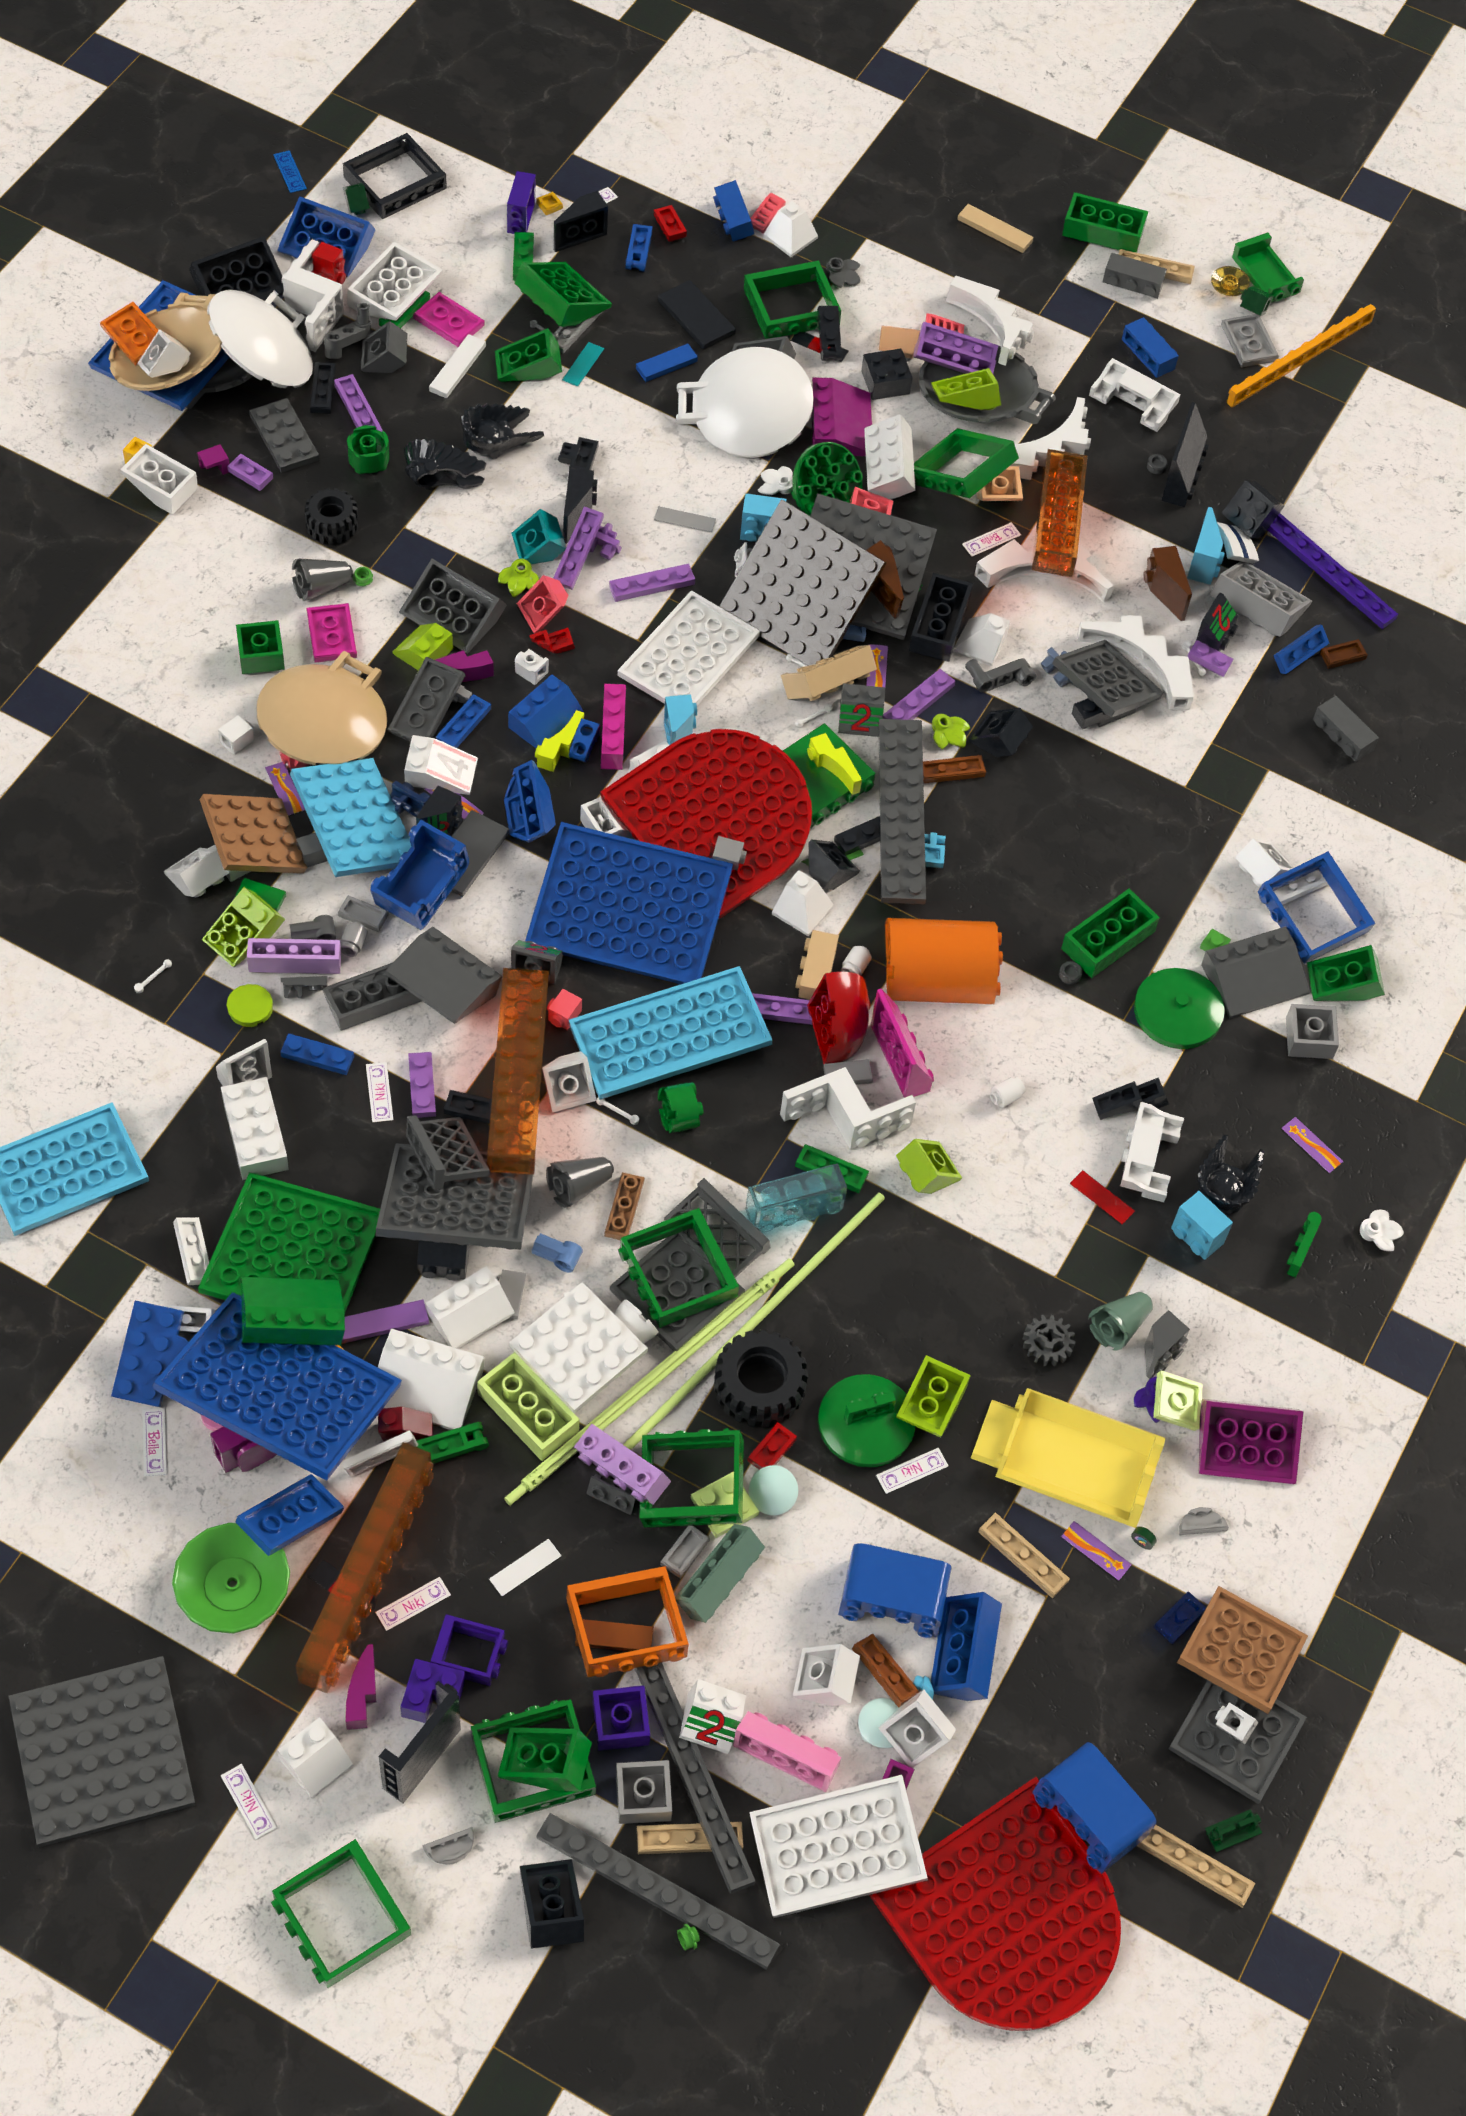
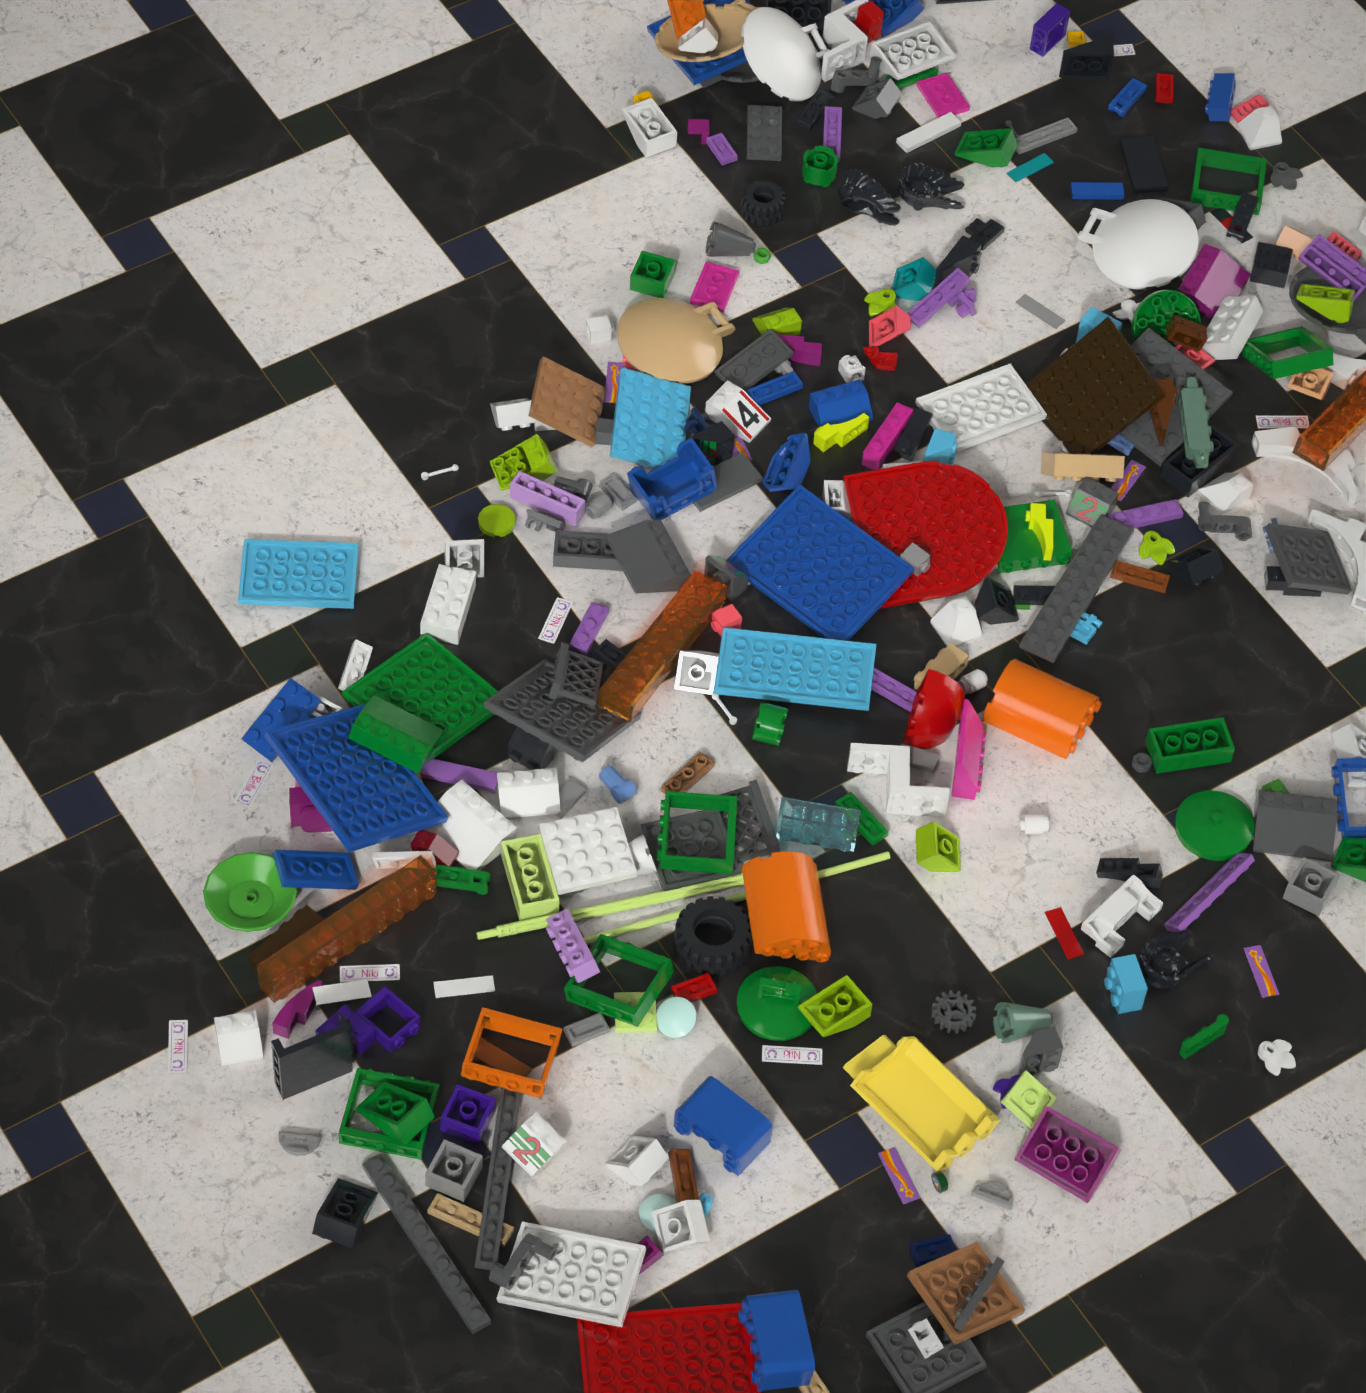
camera: 30 degrees right, 5 degrees down
dark grey plate [9,1656,196,1848] -> none
green tile [235,878,286,912] -> none
green window [271,1839,411,1988] -> none
blue plate [280,1033,354,1075] -> none
dark grey slope [399,559,507,654] -> none
green plate [513,232,534,281] -> none
green slope [514,262,612,327] -> none
dark grey cone [546,1157,614,1208] -> none
blue leg [569,718,600,762] -> none
dark grey hinge [586,1474,638,1515] -> none
medium lavender plate [609,563,695,602] -> none
sand green brick [675,1524,765,1623] -> none
bright green plate [677,1924,700,1950] -> none
bright pink slope [733,1711,841,1792] -> none
blue slope [931,1592,1002,1701] -> none
tan tile [978,1512,1070,1598] -> none
none -> dark brown brick [248,905,325,981]
none -> white sticker [312,979,372,1005]
none -> dark grey beam [489,1233,557,1290]
none -> orange cylinder [741,851,831,962]
none -> black slope [894,408,933,462]
none -> dark grey plate [954,1257,1005,1332]
none -> medium lavender plate [1164,853,1255,933]
none -> reddish brown brick [1166,315,1207,351]
none -> sand green hinge [1178,377,1213,468]

